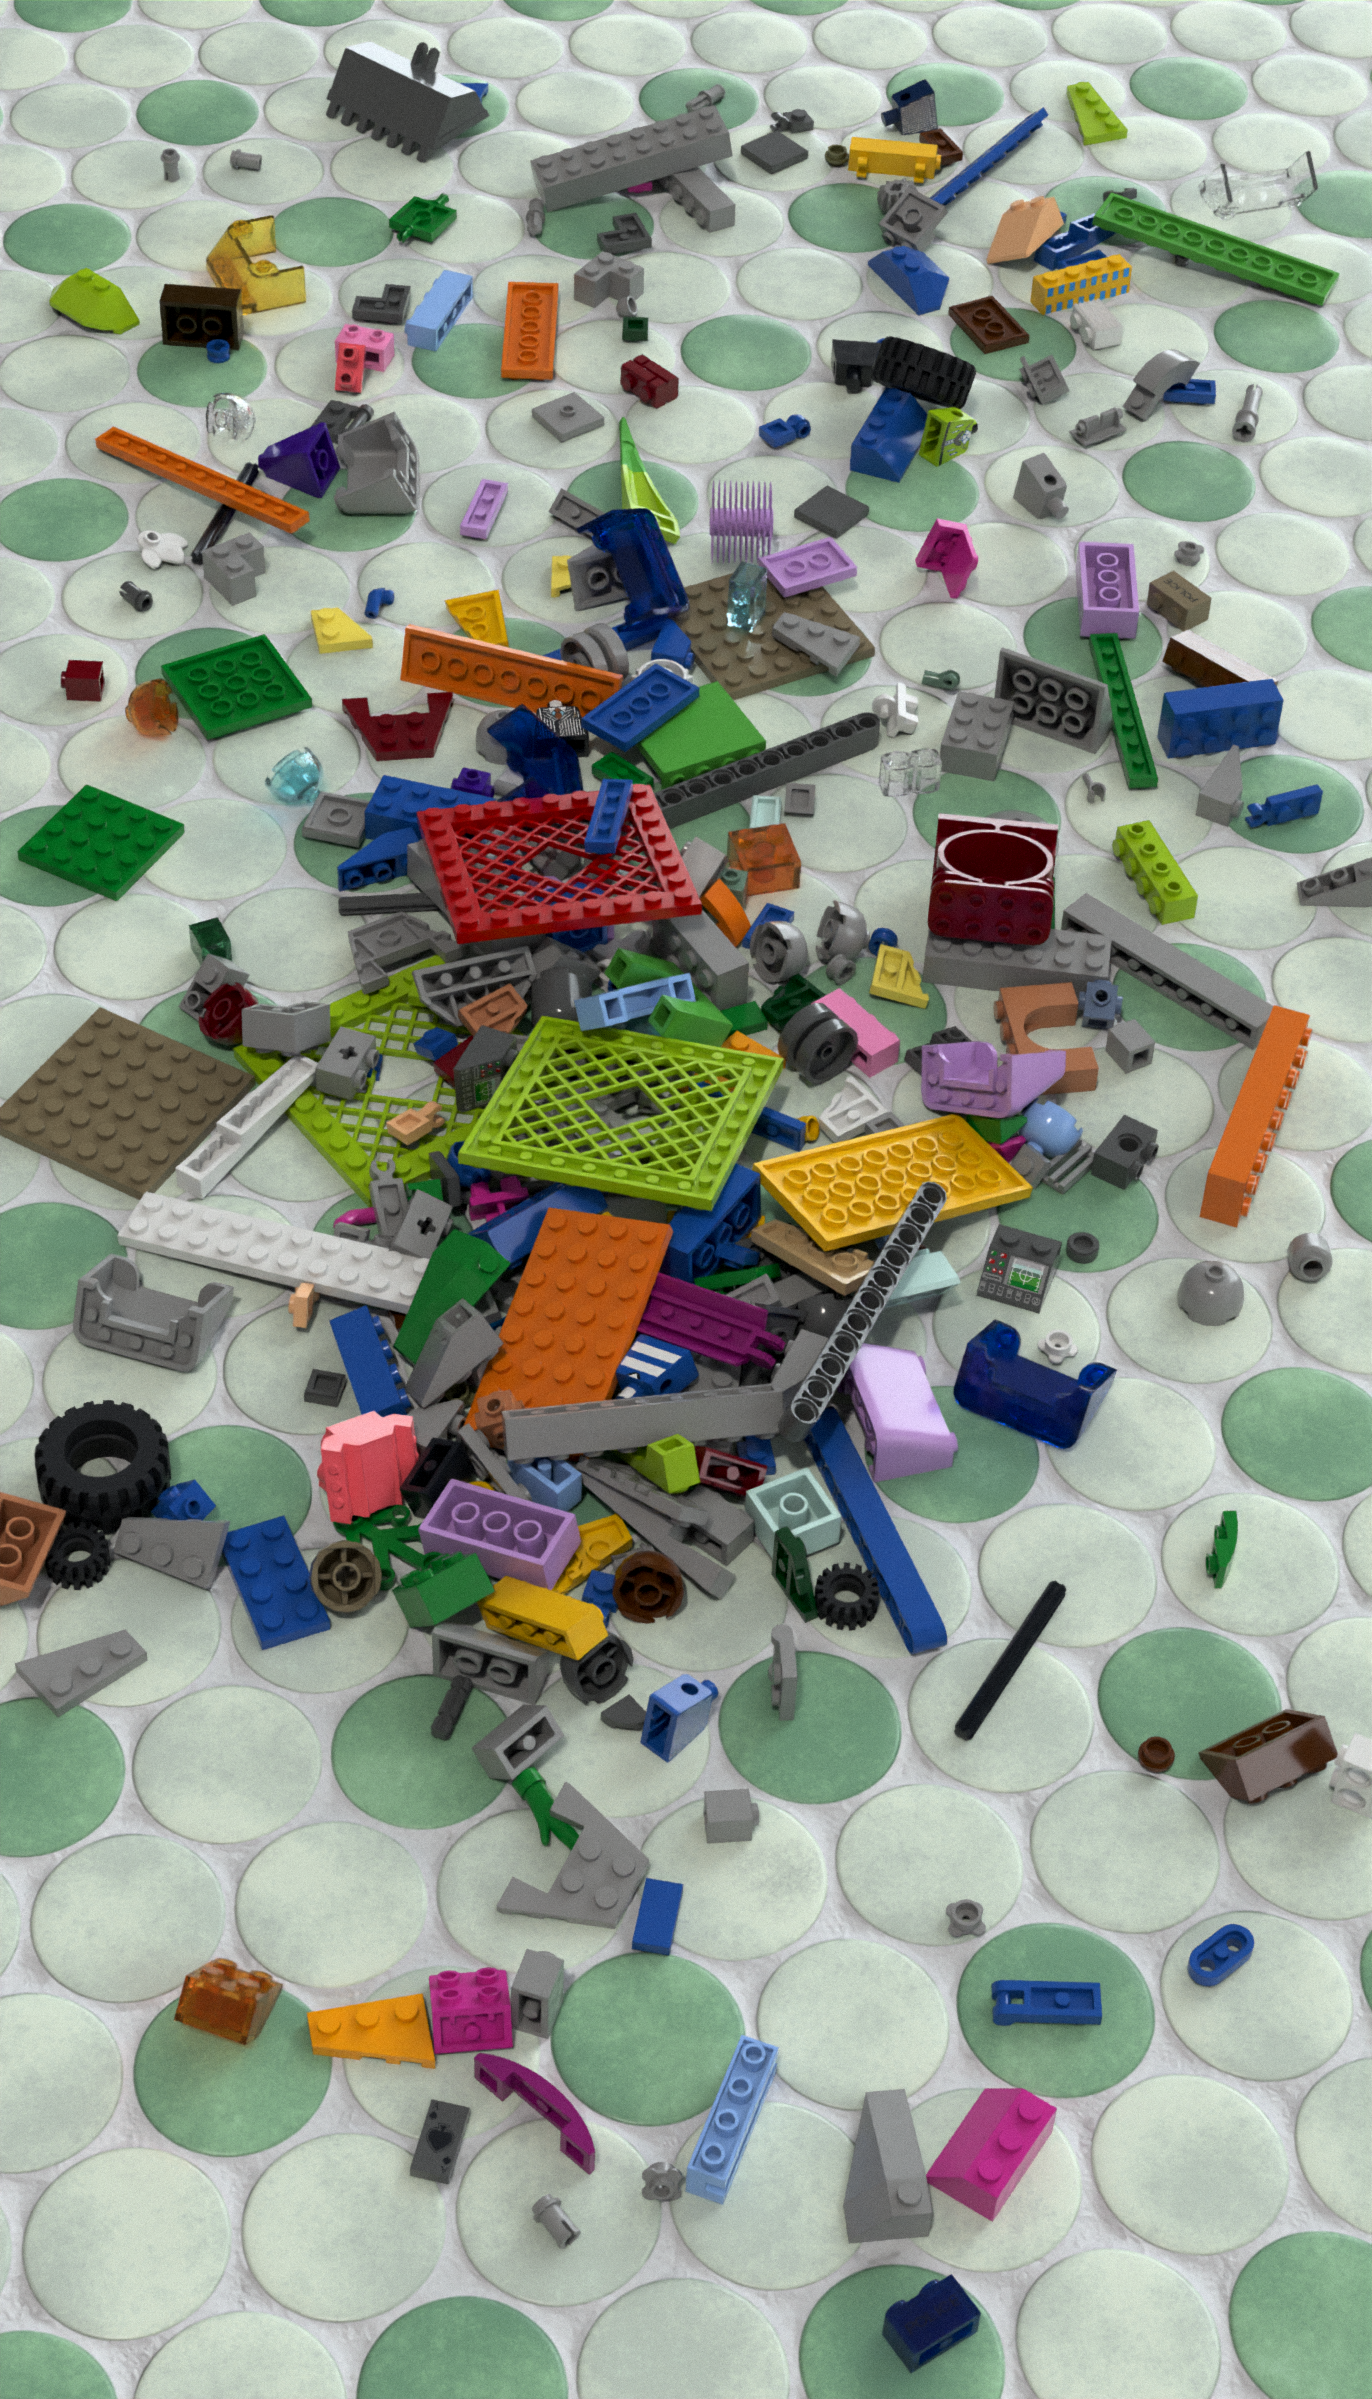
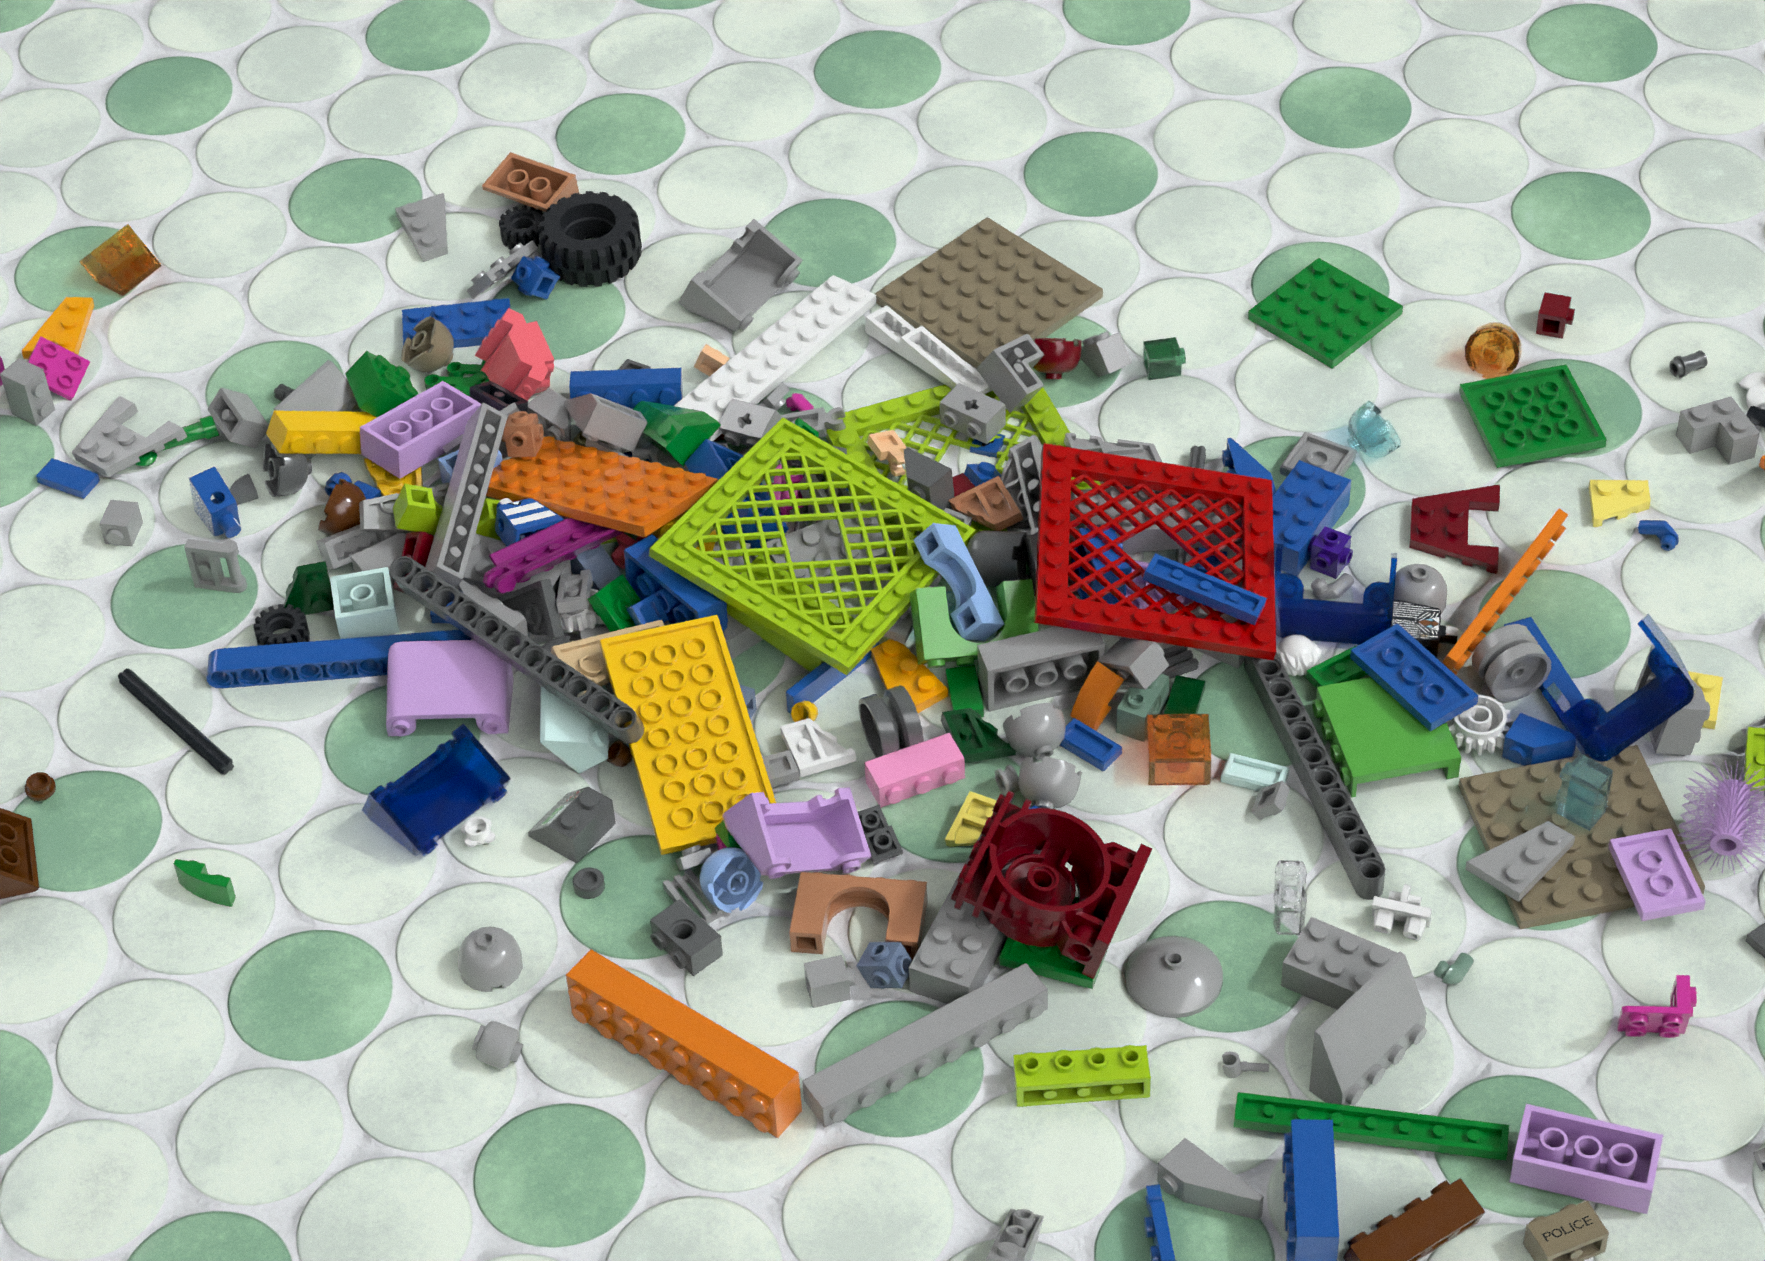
camera: 110 degrees right, 0 degrees up
yellow wing [444,589,509,648] -> none

